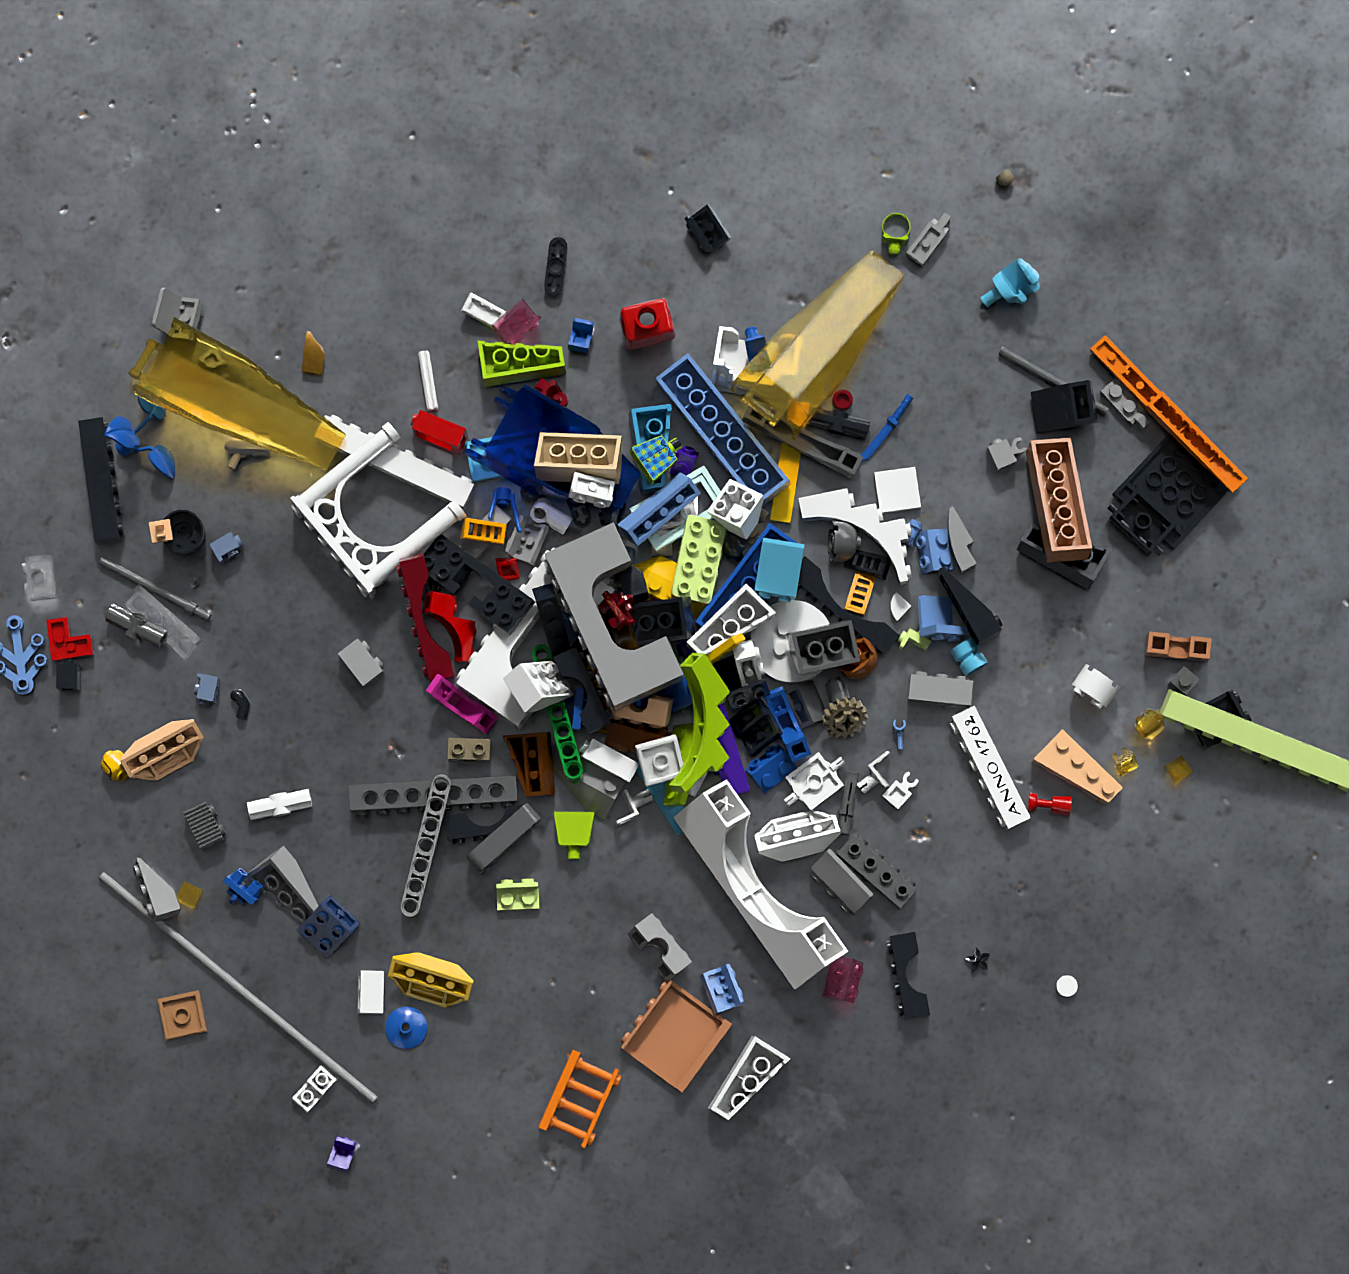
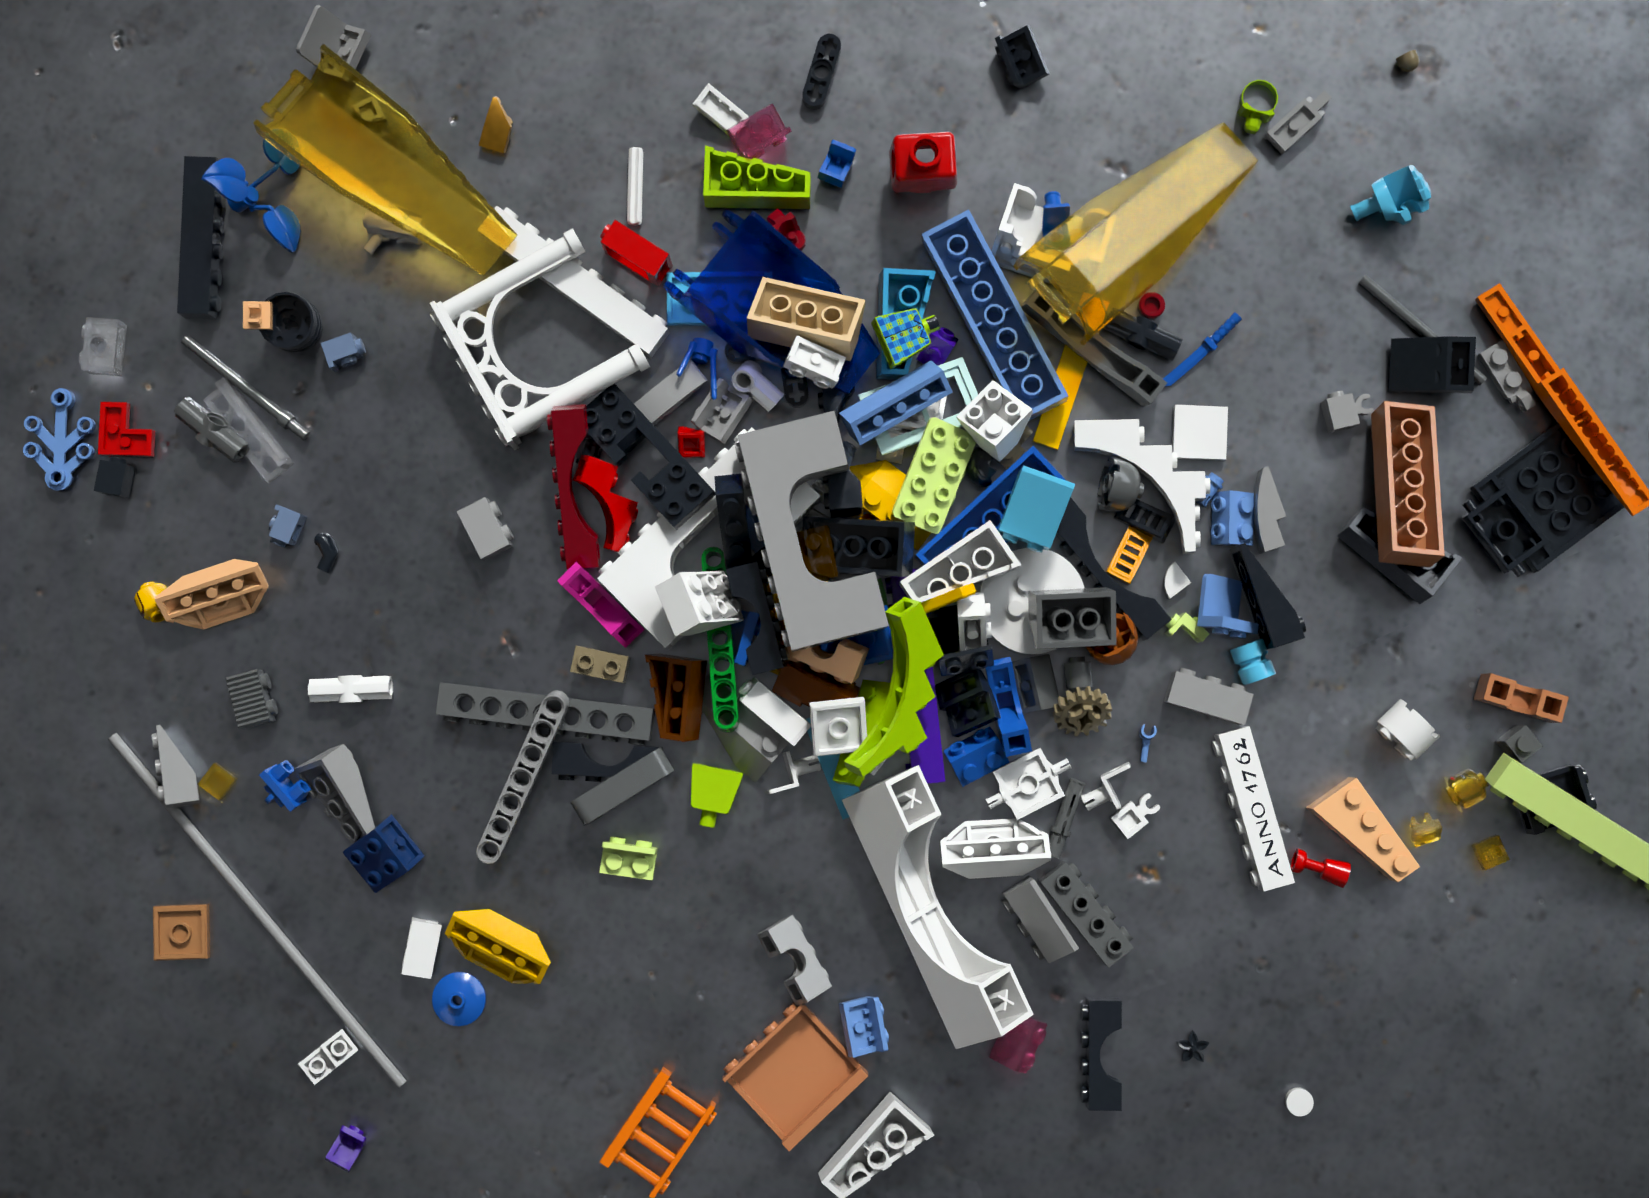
camera: 10 degrees right, 5 degrees up
light orange slope [460,518,506,545] -> none
dark red hips [598,591,636,630] -> none

